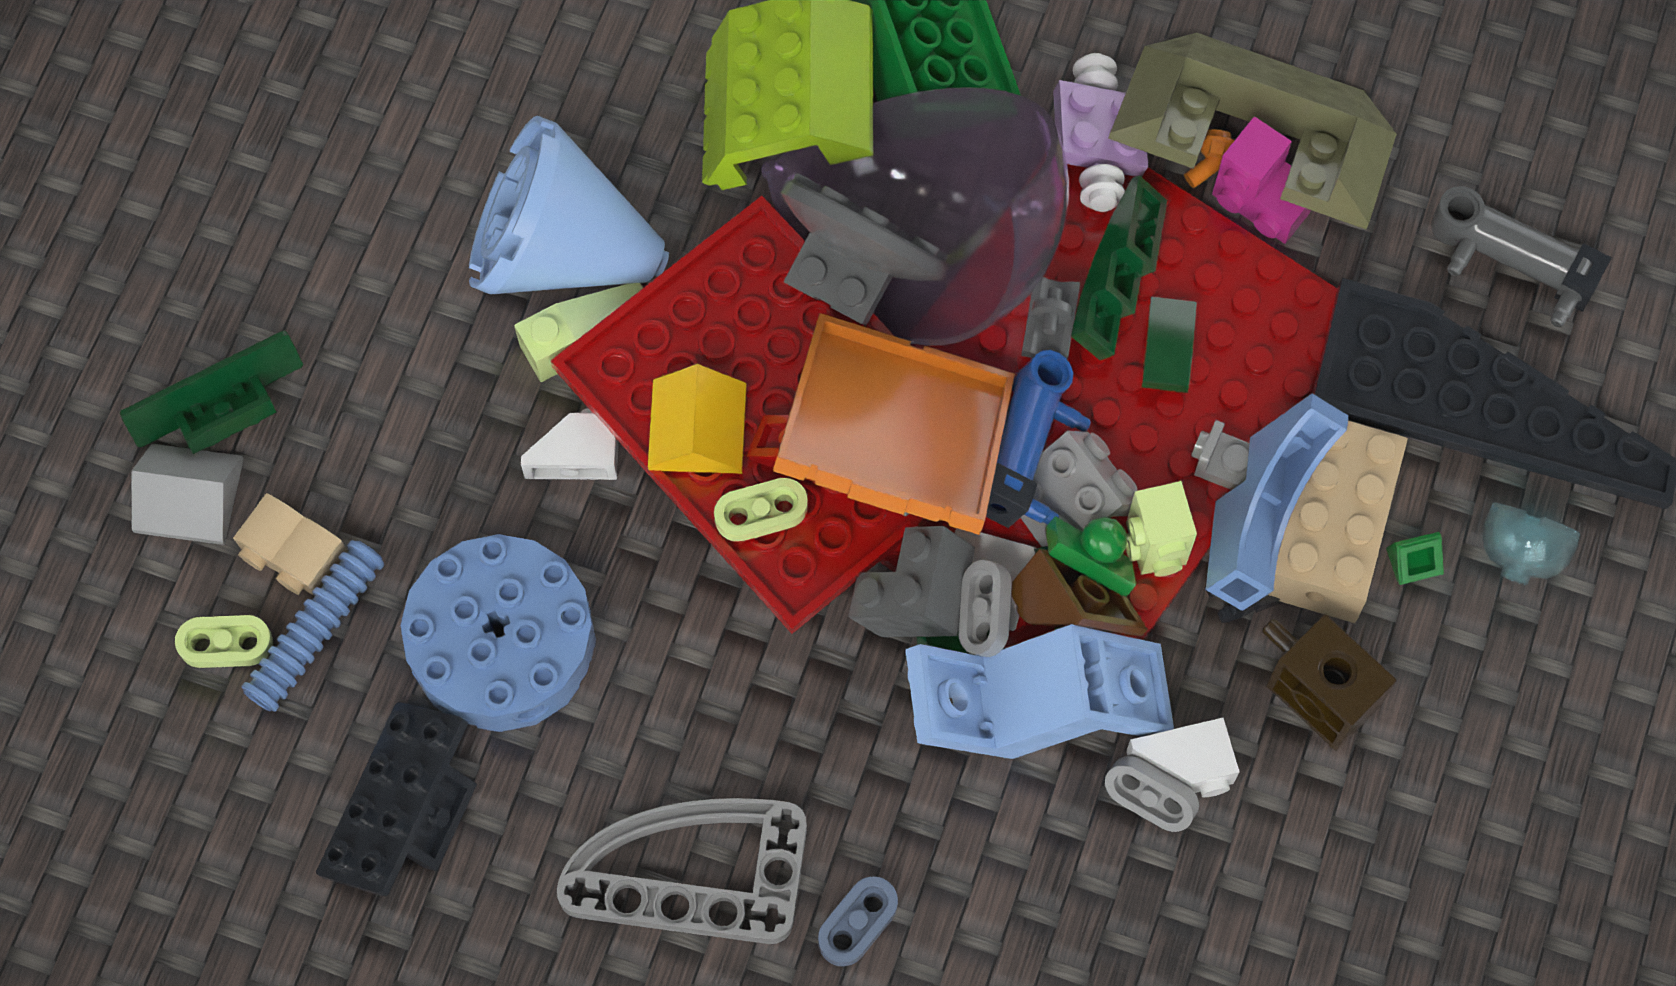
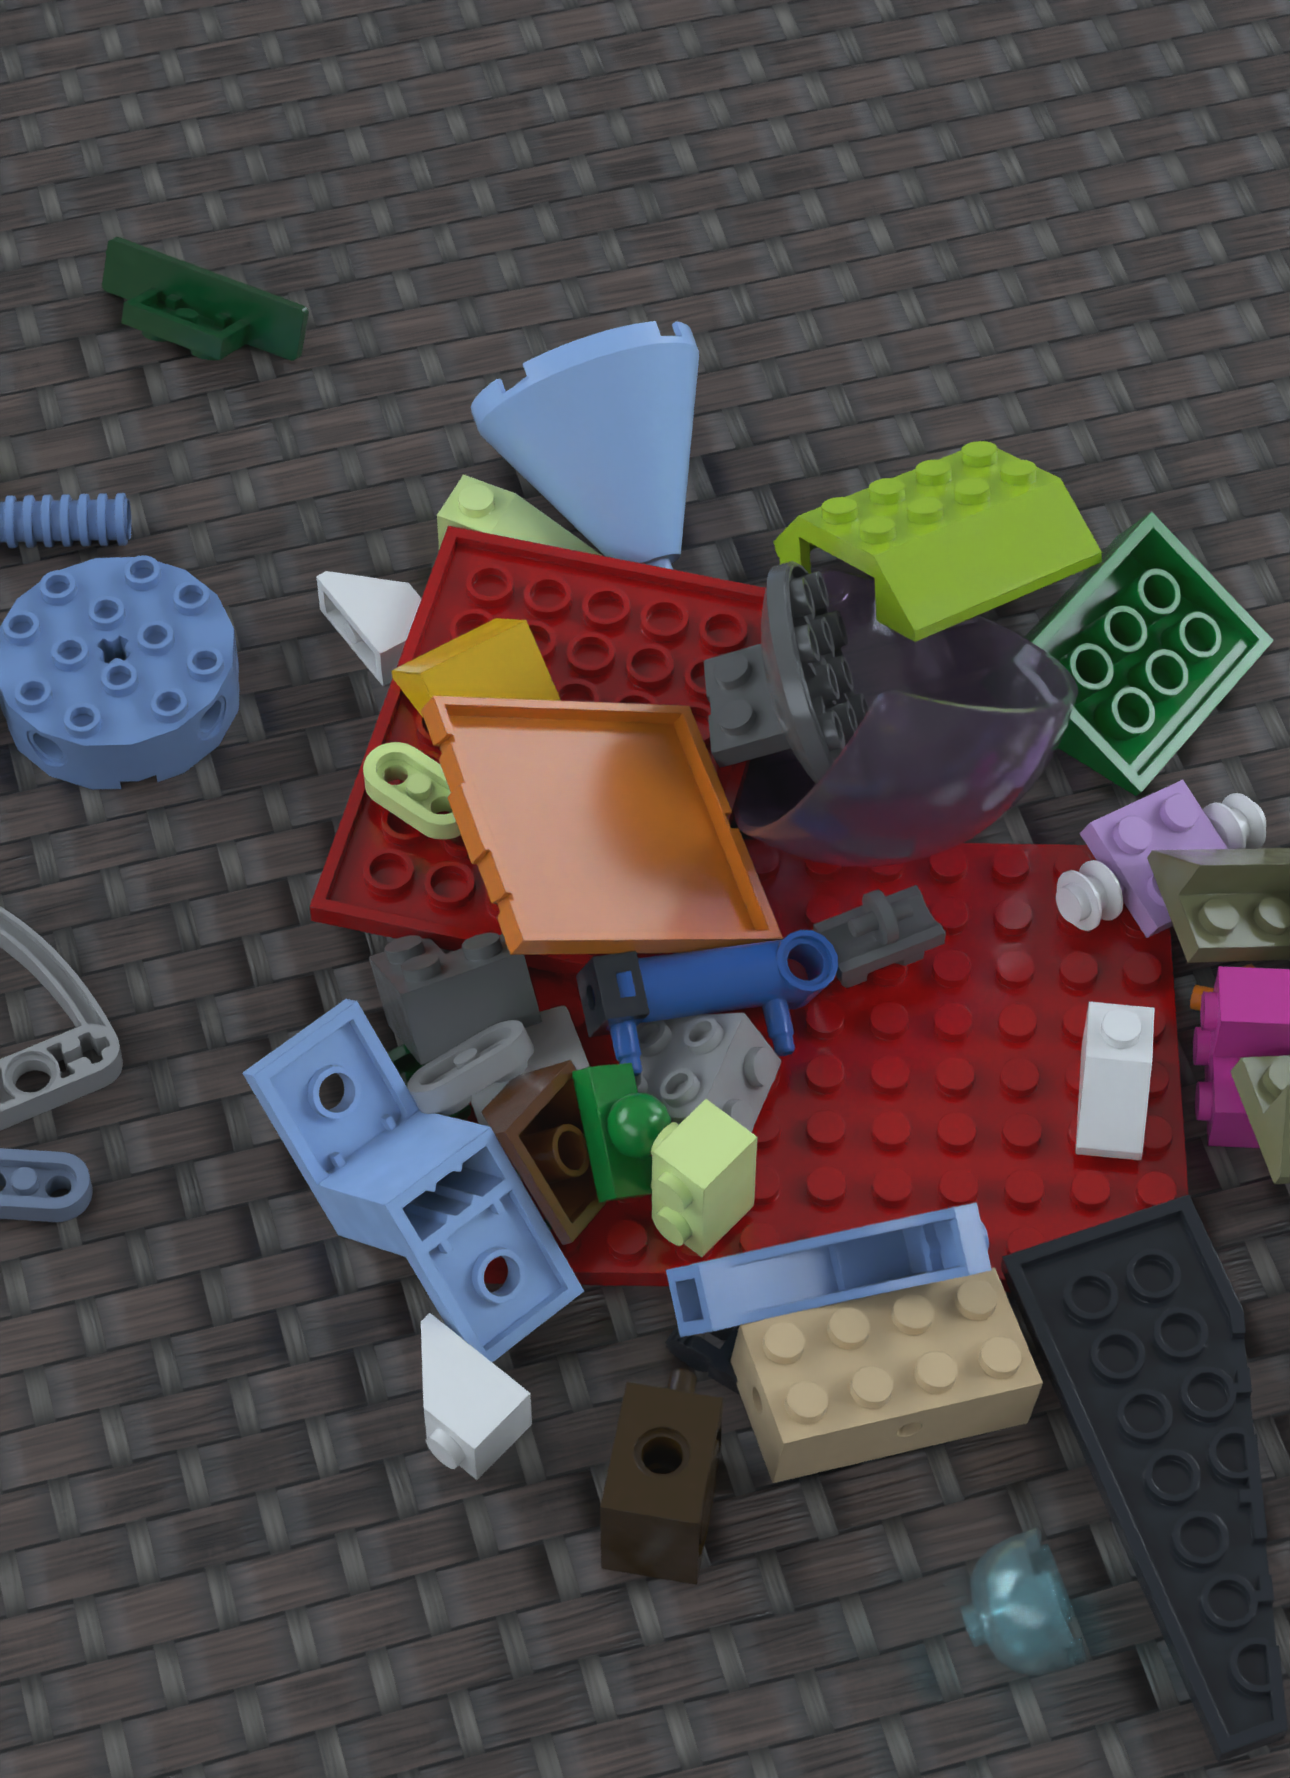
camera: 55 degrees right, 15 degrees down
light grey slope [131,444,244,545] -> none
tan brick [233,493,348,595] -> none
dark green slope [1071,175,1168,360] -> none
light grey plate [1105,756,1199,832] -> none
dark green slope [1142,297,1197,393] -> none
light grey bracket [1191,420,1250,490] -> none
green slope [1386,532,1444,585] -> none
none -> white slope [1075,1002,1155,1160]

